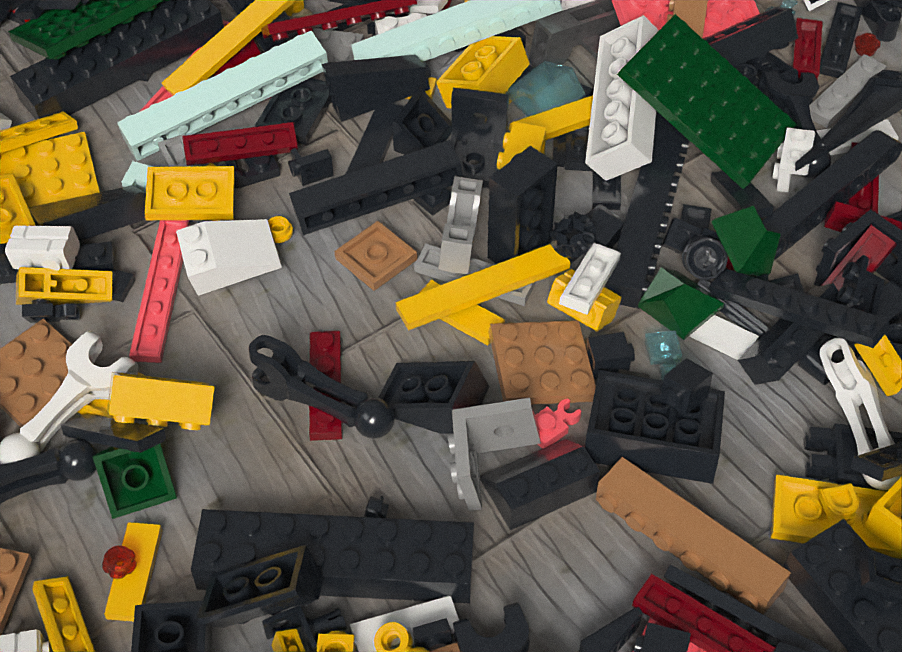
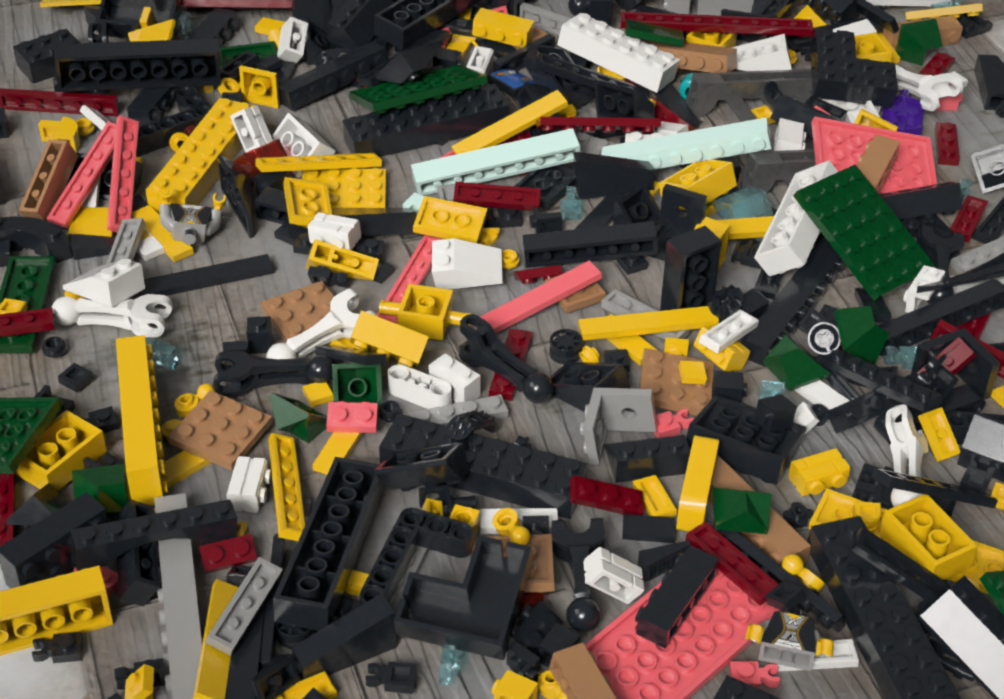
camera: 15 degrees right, 10 degrees down
clear red plate [102,545,137,579] -> none
light grey arch [438,176,483,274] -> none
none -> dark green slope [270,393,327,444]
none -> yellow tile [302,382,334,407]
none -> coral bracket [326,401,379,433]
none -> yellow brick [379,283,472,341]
none -> black plate [379,400,403,423]
none -> white beam [388,364,452,409]
none -> light grey plate [408,394,508,426]
none -> white brick [429,353,481,403]
none -> black piece [447,410,498,441]
none -> coral tile [476,260,602,334]
none -> yellow tile [479,228,500,246]
none -> dark red plate [514,265,563,284]
none -> black wheel [549,329,583,365]
none -> clear light blue plate [560,186,582,220]
none -> dark red plate [570,475,644,515]
none -> yellow plate [579,345,600,363]
none -> black plate [603,349,630,380]
none -> black tile [622,514,675,543]
none -> yellow tile [632,475,677,517]
none -> yellow plate [664,337,689,357]
none -> yellow beam [676,435,720,532]
none -> yellow tile [678,360,707,385]
none -> dark green slope [712,487,771,534]
none -> yellow plate [782,554,825,593]
none -> black plate [783,502,814,528]
none -> yellow brick [788,448,850,496]
none -> white plate [793,401,820,435]
none -> black plate [811,404,829,426]
none -> clear light blue plate [883,346,917,369]

